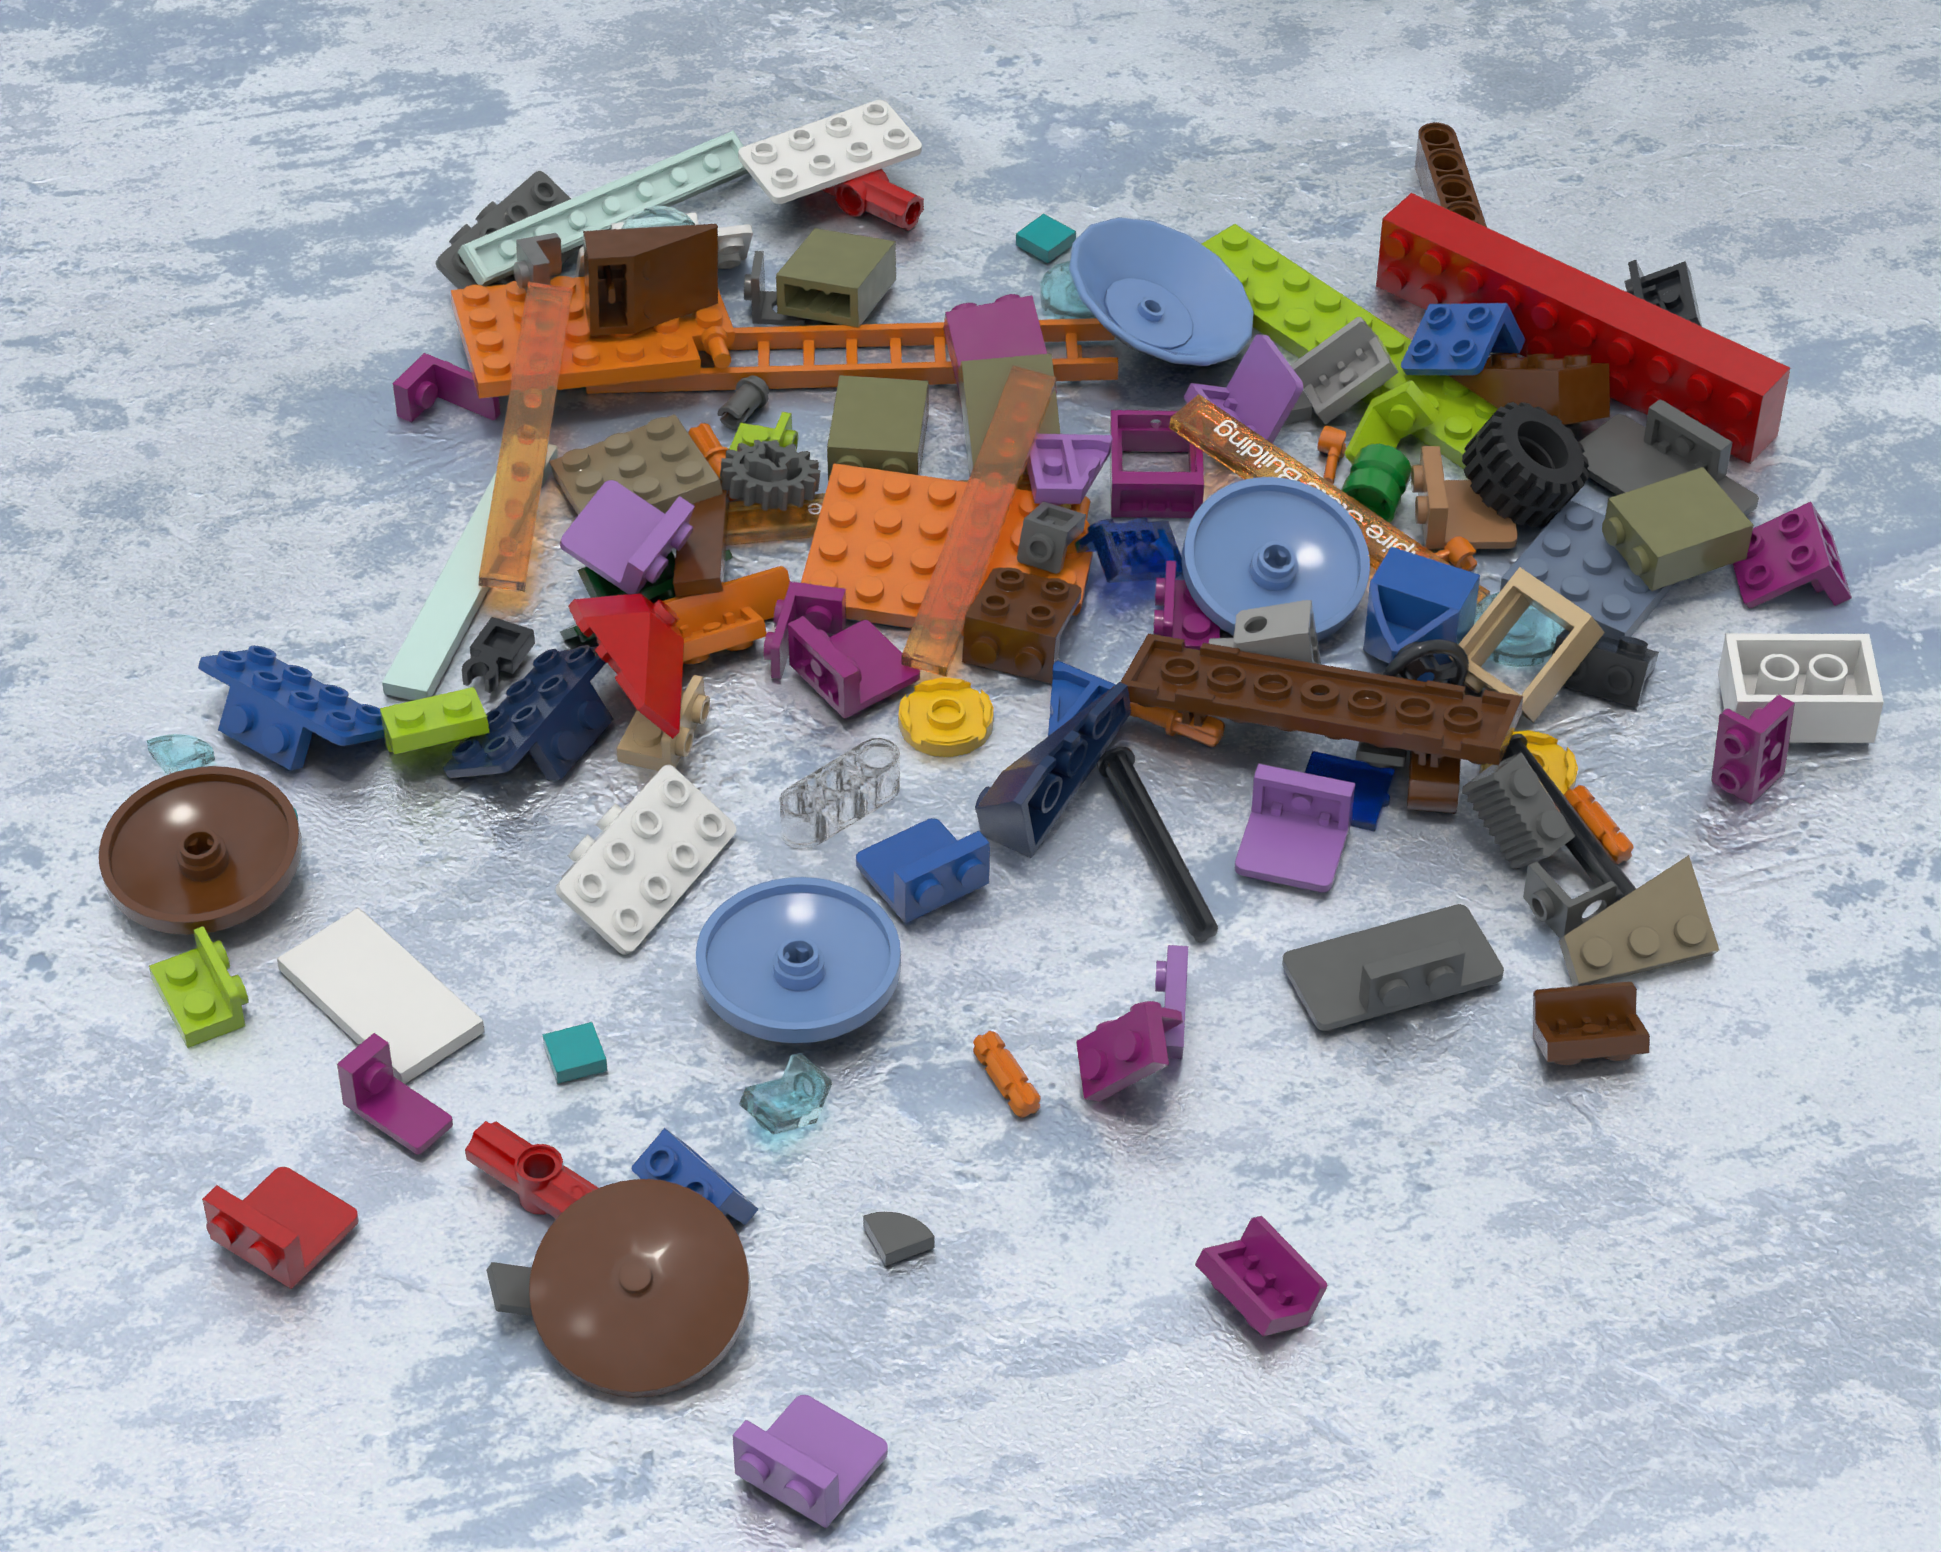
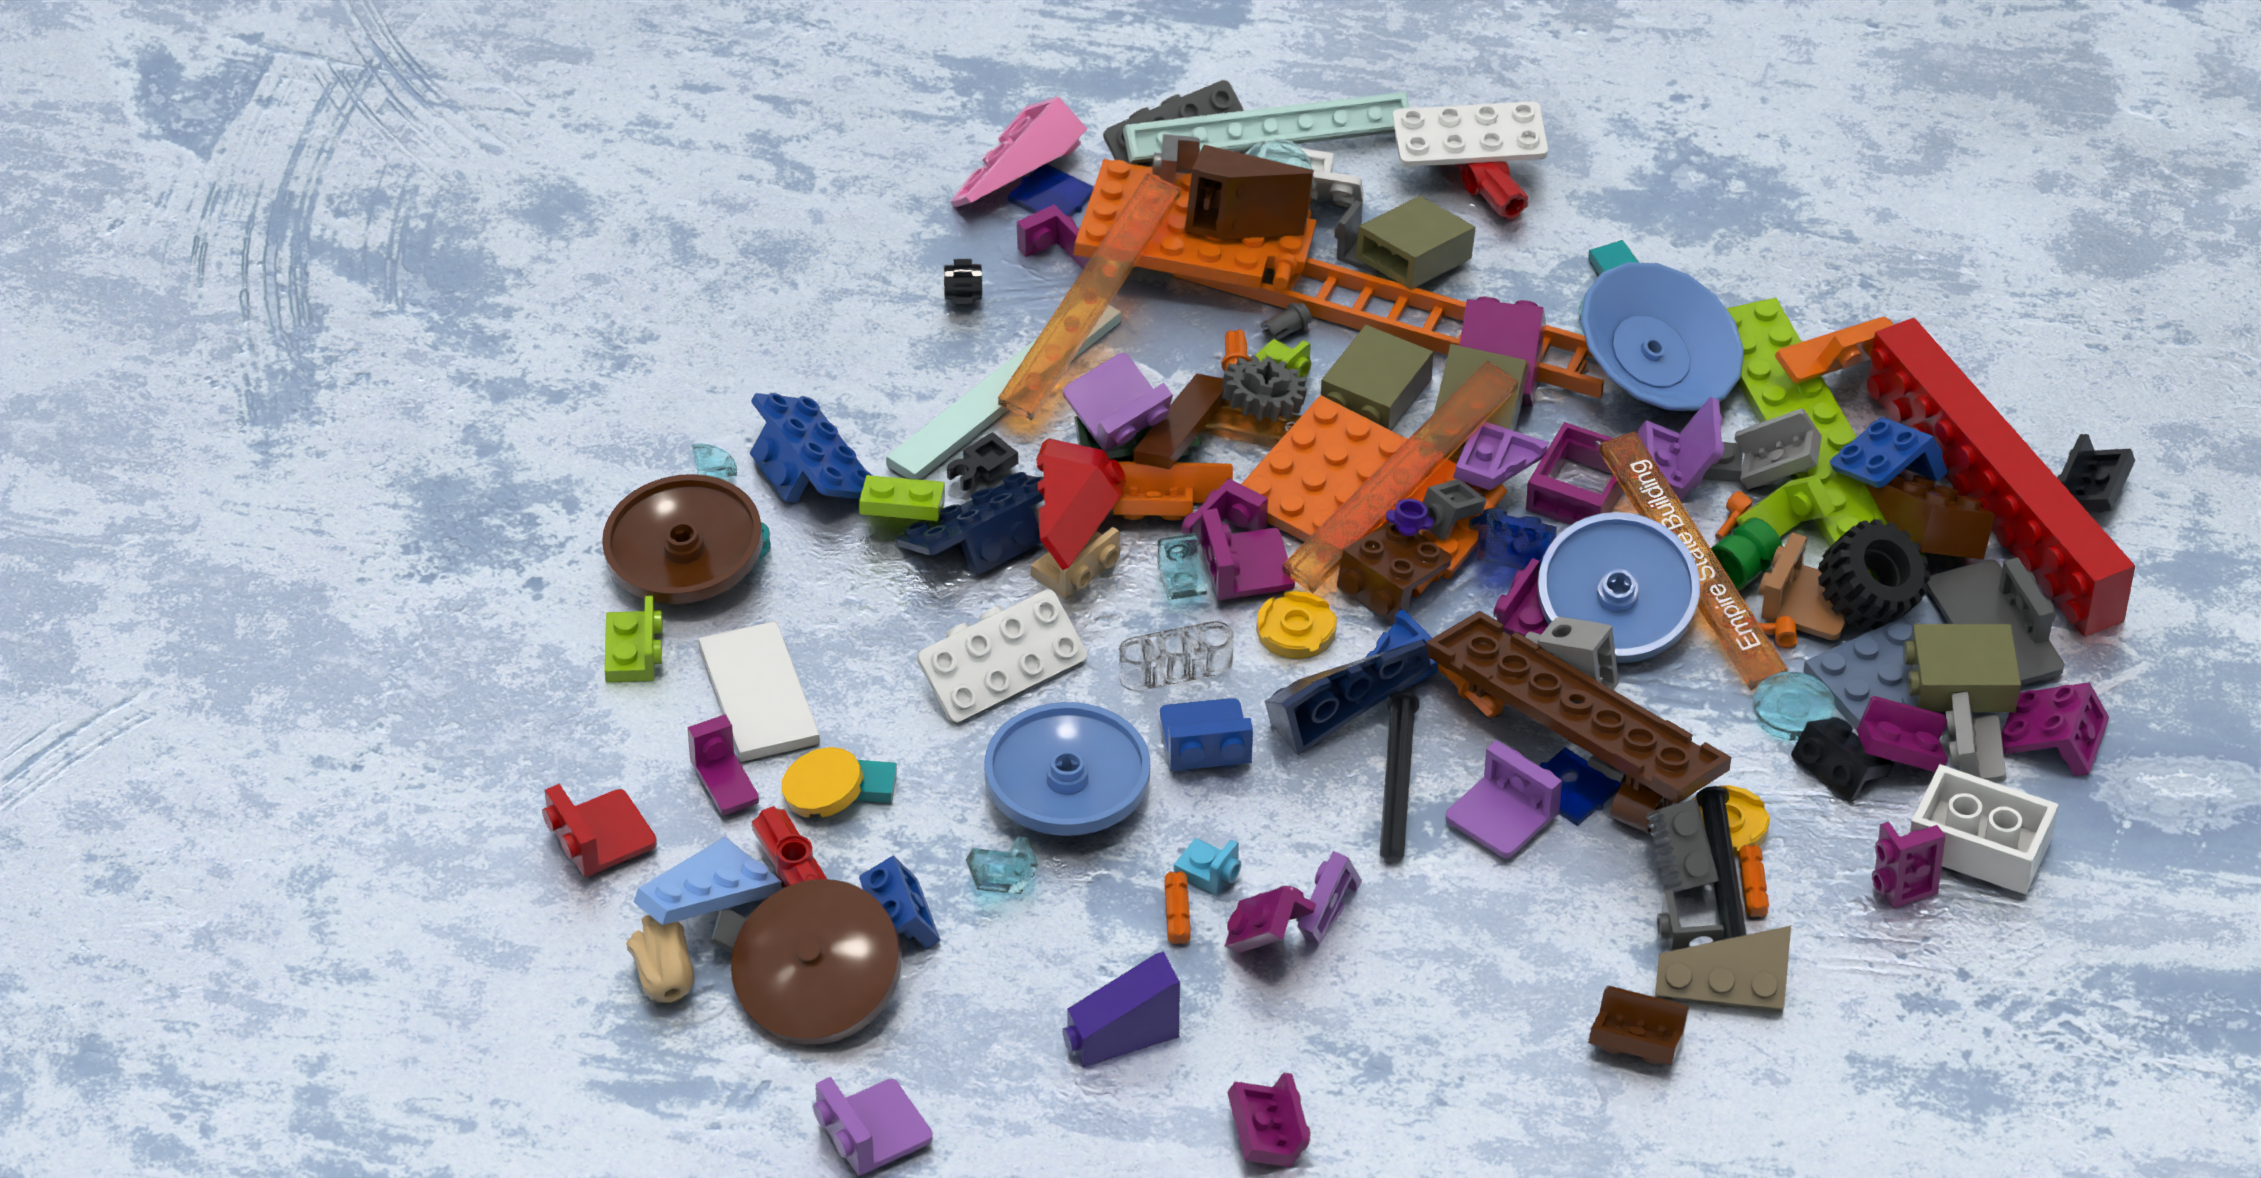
camera: 25 degrees right, 0 degrees up
dark tan plate [549,414,723,515] -> none
dark grey tile [863,1212,935,1266] -> none
dark grey bracket [1282,904,1504,1031] -> none
blue piece [1363,547,1480,686] -> none
reddish brown beam [1415,122,1487,227] -> none
tan window [1449,567,1605,723] -> none
none -> tan piece [625,915,694,1003]
none -> light blue wing [634,837,782,925]
none -> yellow tile [781,747,864,818]
none -> black gear [944,259,982,305]
none -> bright pink wedge [951,96,1087,207]
none -> clear blue piece [1008,163,1094,217]
none -> dark purple slope [1062,951,1180,1067]
none -> clear light blue bracket [1157,533,1207,600]
none -> medium azure bracket [1174,838,1241,896]
none -> dark purple plate [1386,499,1433,536]
none -> orange bracket [1775,316,1894,383]
none -> magenta bracket [1856,696,1948,772]
none -> light grey bracket [1946,691,2007,783]

